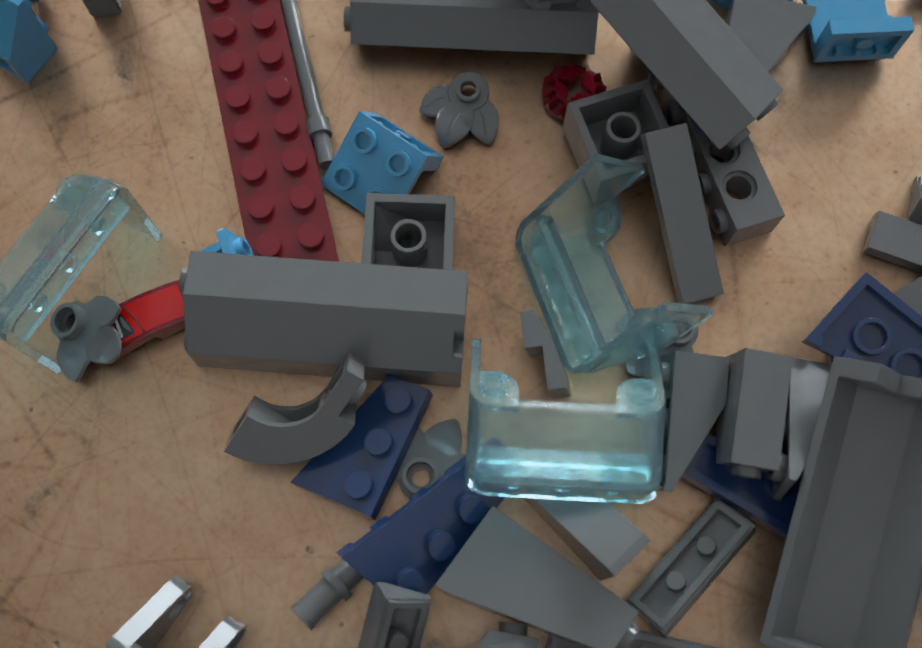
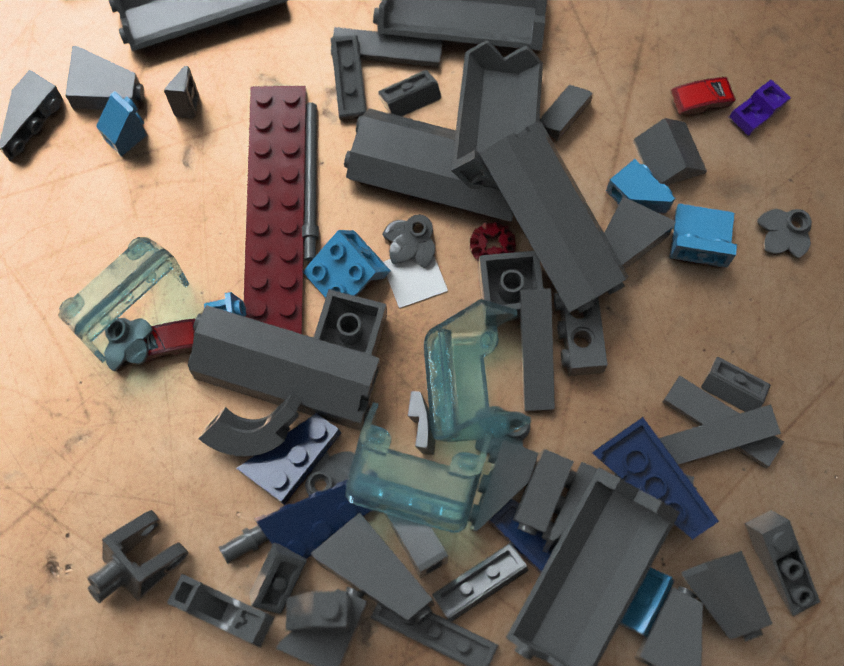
camera: 15 degrees right, 0 degrees up
none -> white sticker [383,257,448,308]

